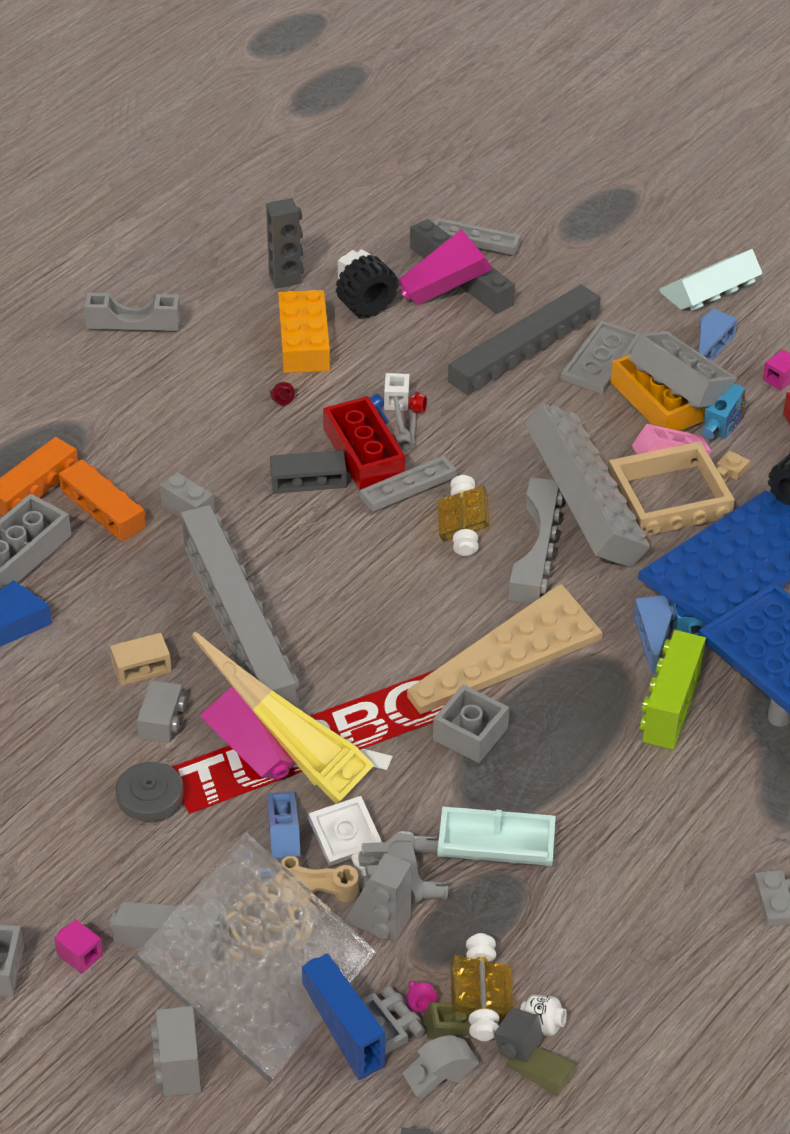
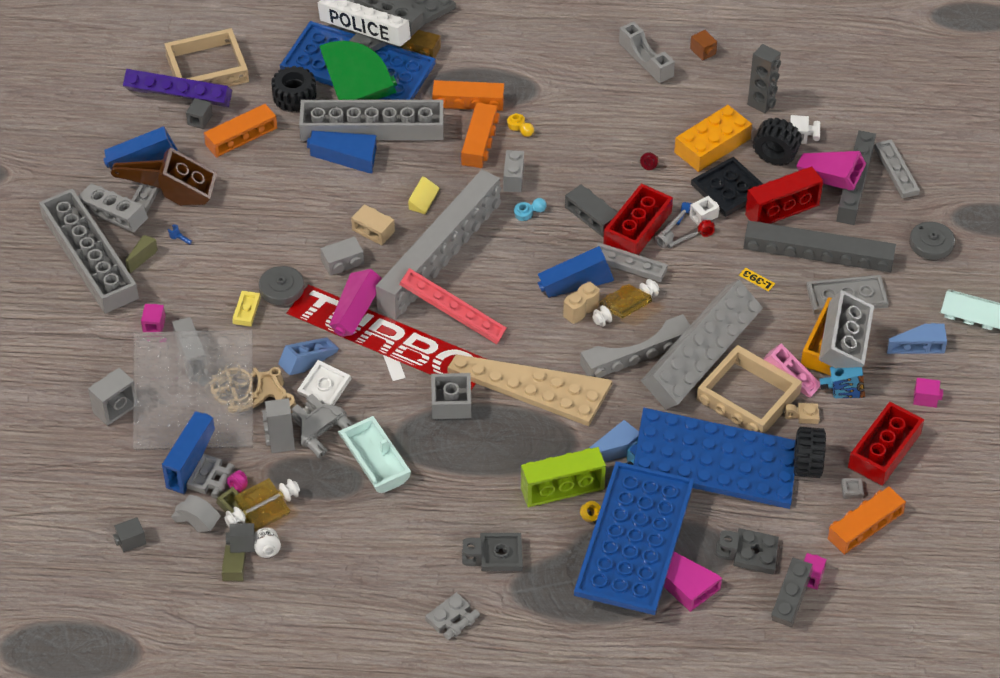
camera: 55 degrees right, 5 degrees up
light yellow plate [192,632,374,804] -> none
none -> light yellow plate [232,291,261,327]
none -> coral tile [399,268,507,344]
none -> light yellow slope [408,176,440,215]
none -> dark grey plate [462,533,523,571]
none -> yellow plate [507,113,534,137]
none -> medium azure plate [514,198,547,221]
none -> blue slope [537,246,614,298]
none -> tan brick [563,282,600,324]
none -> yellow plate [580,501,601,522]
none -> dark orange brick [690,30,718,61]
none -> black plate [691,157,763,217]
none -> yellow sticker [738,268,775,291]
none -> red brick [745,166,823,224]
none -> dark grey wheel [909,222,955,260]

